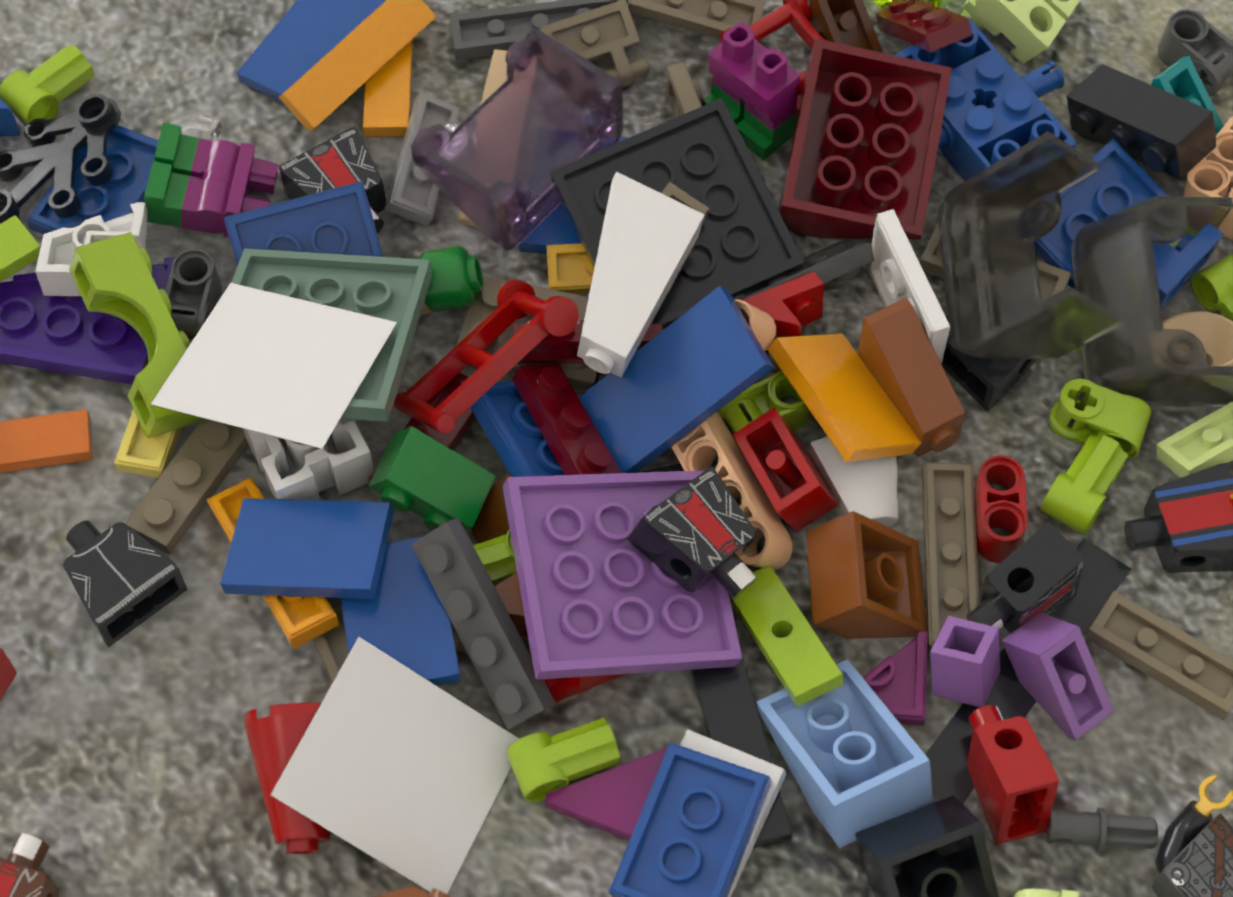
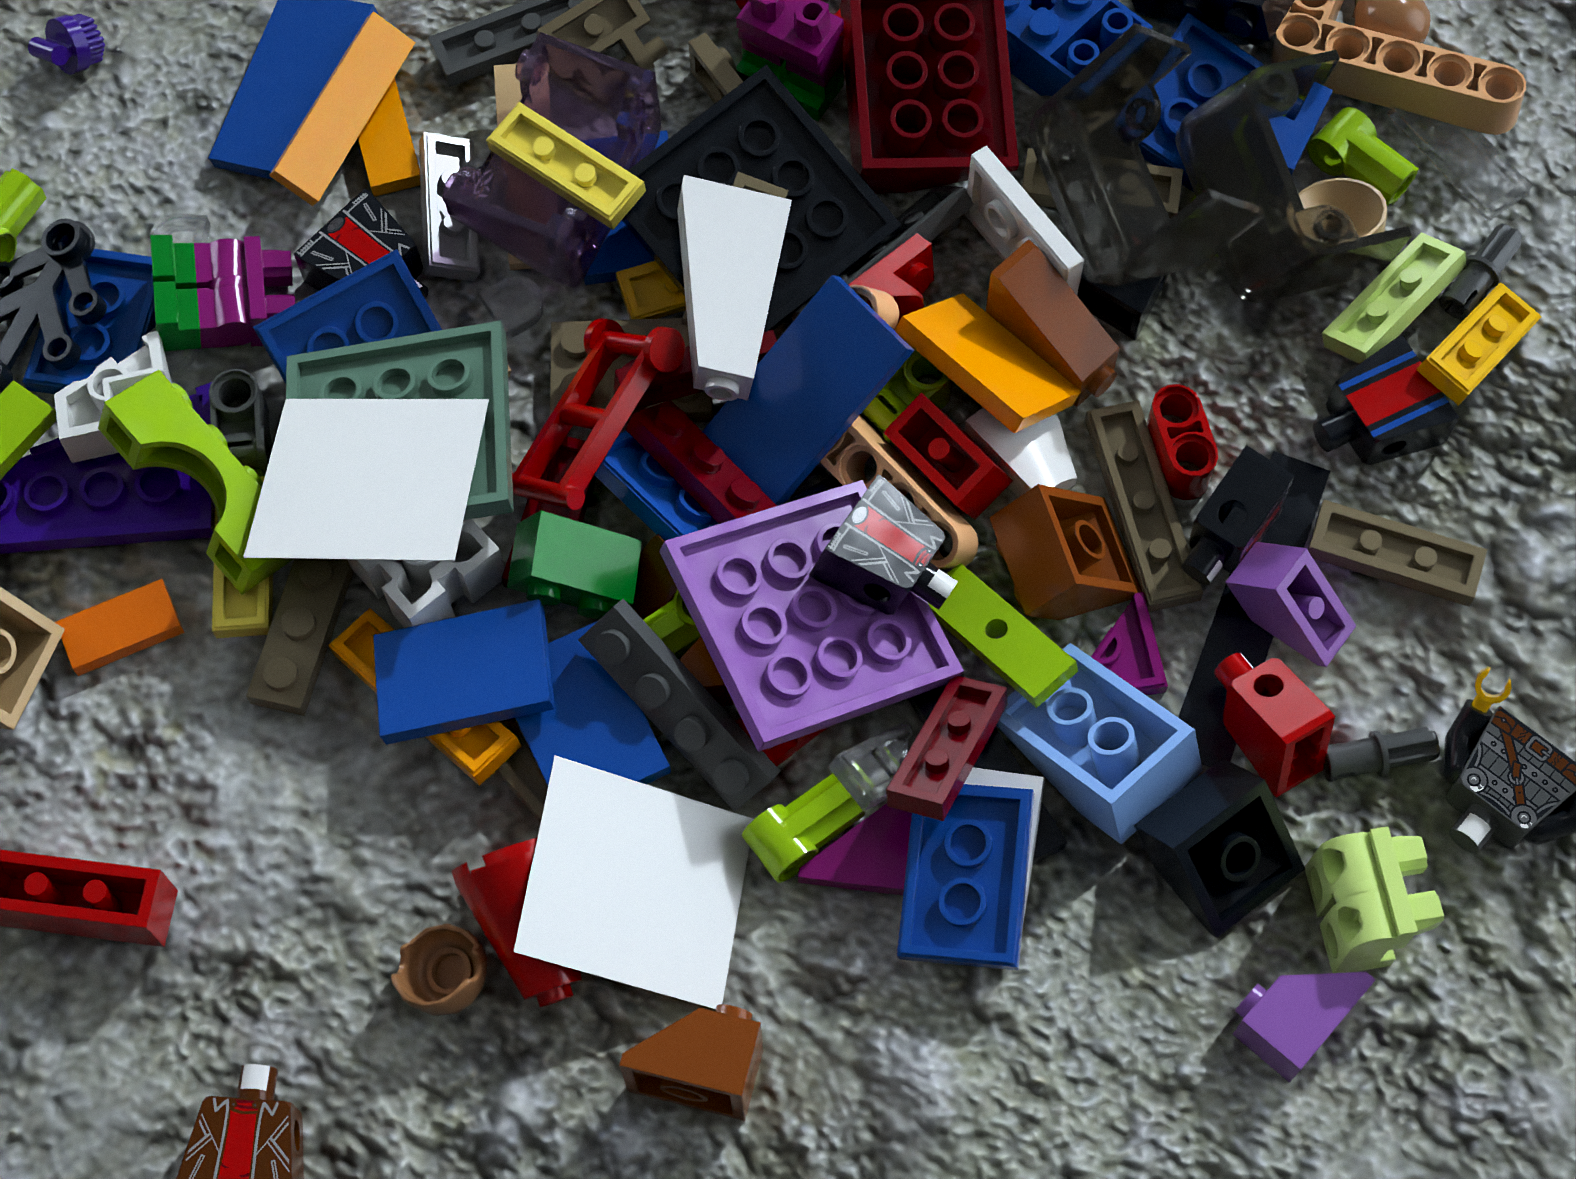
camera: 15 degrees left, 5 degrees up
black torso [62,520,188,648] -> none
green head [419,246,484,312] -> none
medium lavender brick [930,616,1000,707] -> none
lime piece [1039,435,1128,536] -> none
lime piece [1048,378,1152,460] -> none
none -> medium nougat hair [391,924,487,1016]
none -> light yellow tile [486,102,646,230]
none -> clear tile [828,720,912,811]
none -> dark red plate [886,676,1008,821]

